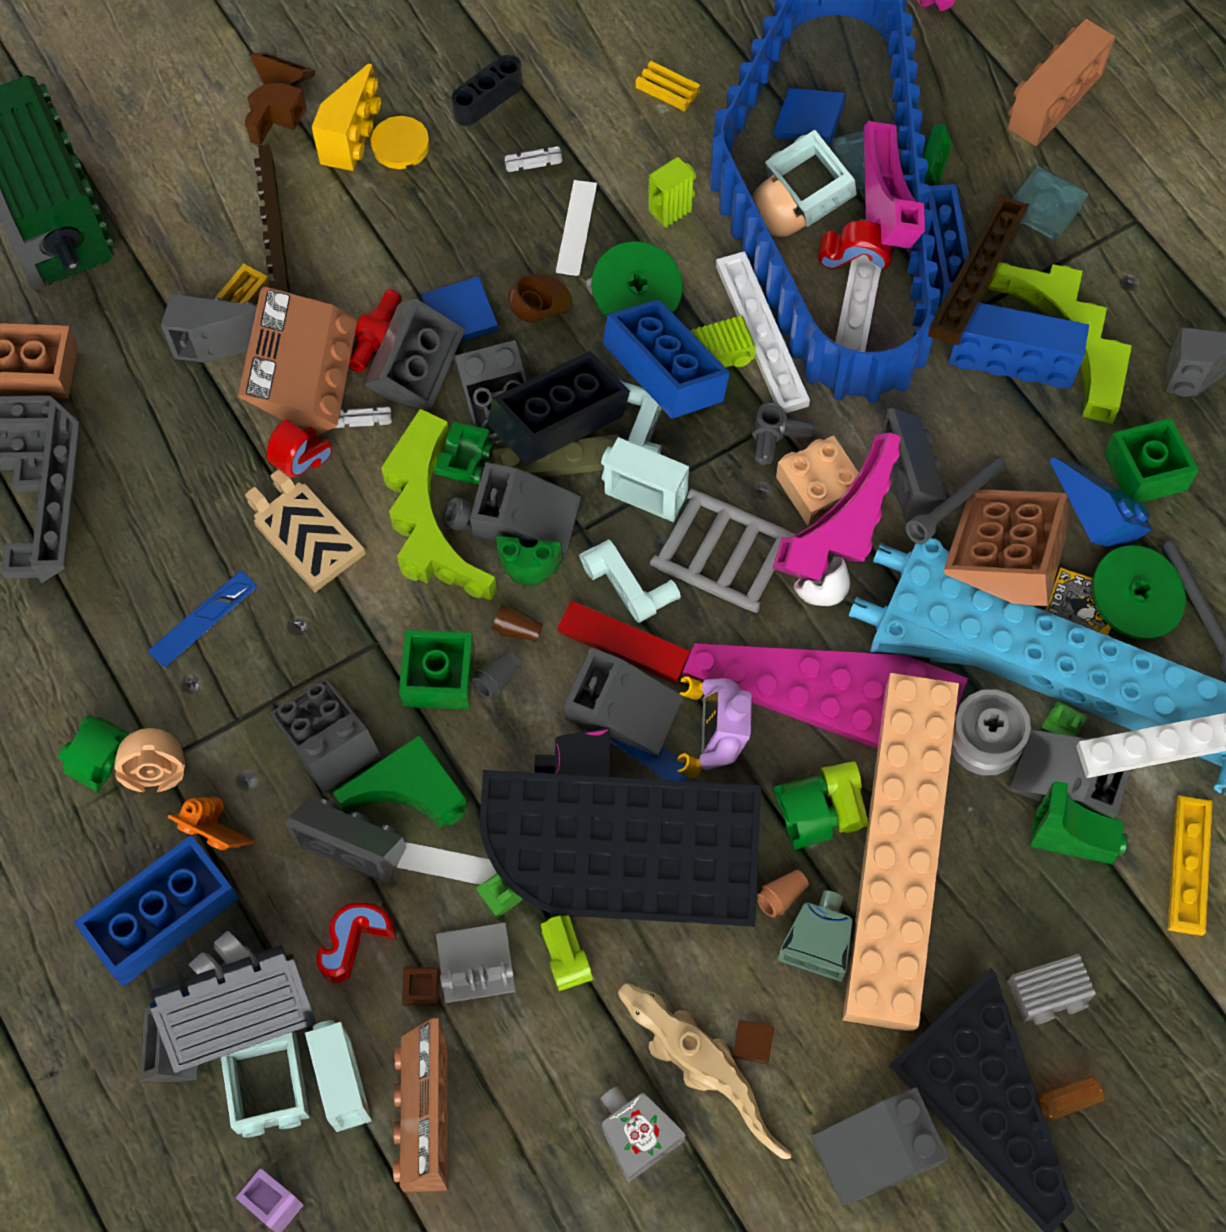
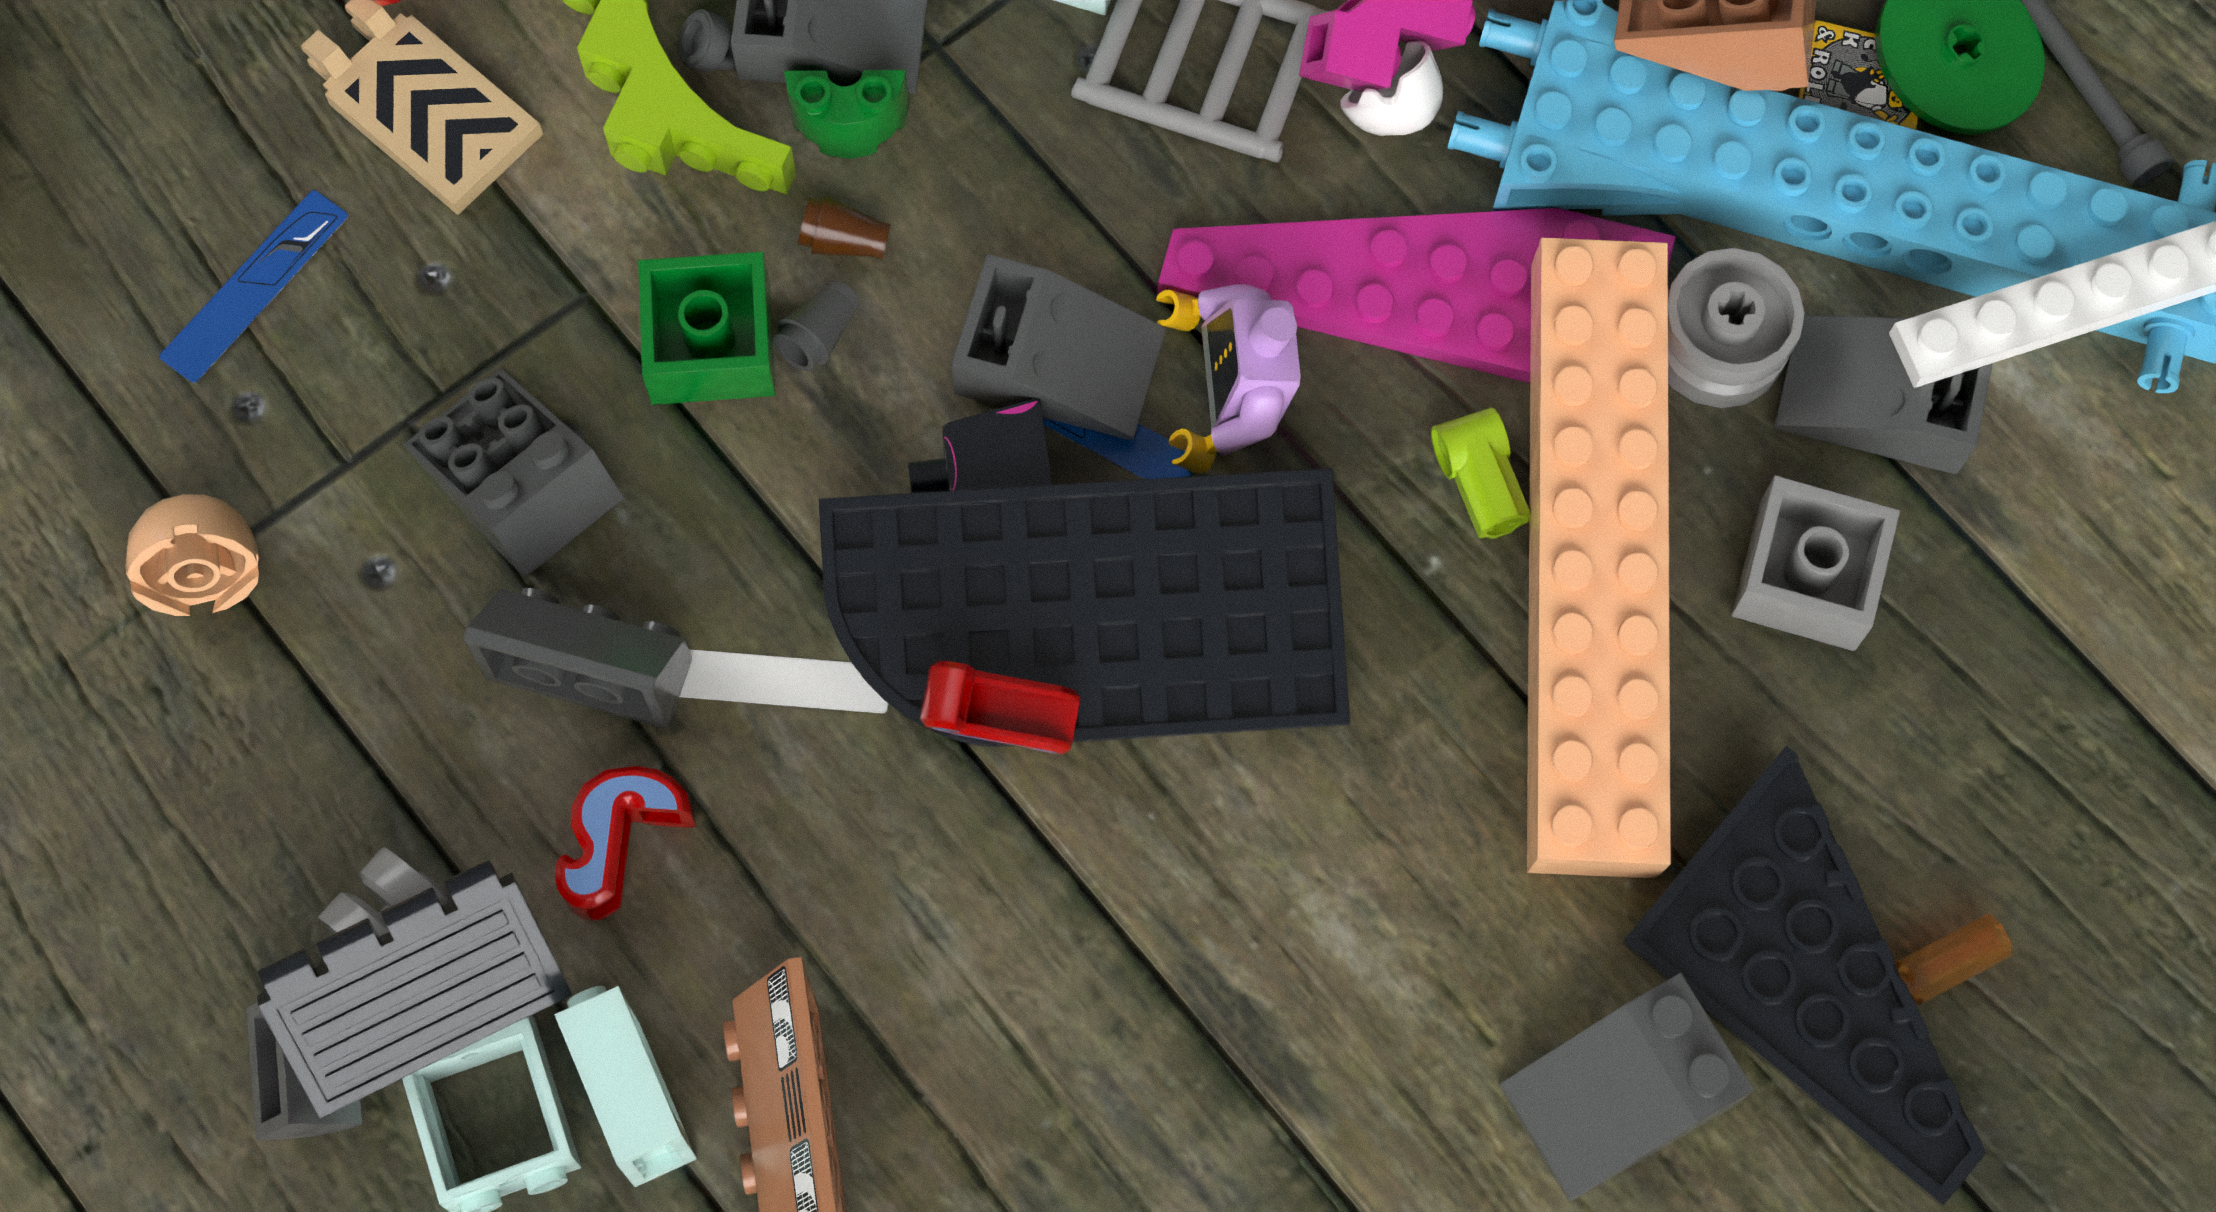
camera: 10 degrees left, 5 degrees up
green cylinder [58,715,129,793] -> none
blue brick [73,835,239,987] -> none
orange hinge [167,796,255,851] -> none
green arch [333,736,468,829] -> none
reddish brown tile [402,967,440,1006] -> none
light grey hinge [436,922,516,1003] -> none
bright green tile [476,873,524,919] -> none
lime piece [540,915,593,991] -> none
red tile [557,600,691,684] -> none
light aqua beam [579,540,681,623] -> none
light grey torso [601,1086,686,1183] -> none
tan animal [618,983,792,1159] -> none
reddish brown tile [732,1020,774,1065] -> none
nougat cone [756,870,809,918] -> none
green cylinder [772,775,839,850] -> none
sand green torso [778,890,852,982] -> none
light grey brick [1007,954,1096,1025] -> none
green arch [1029,780,1128,864] -> none
bright green tile [1040,701,1087,737] -> none
yellow tile [1167,795,1213,936] -> none
none -> red animal [920,661,1081,754]
none -> light grey brick [1731,476,1900,651]

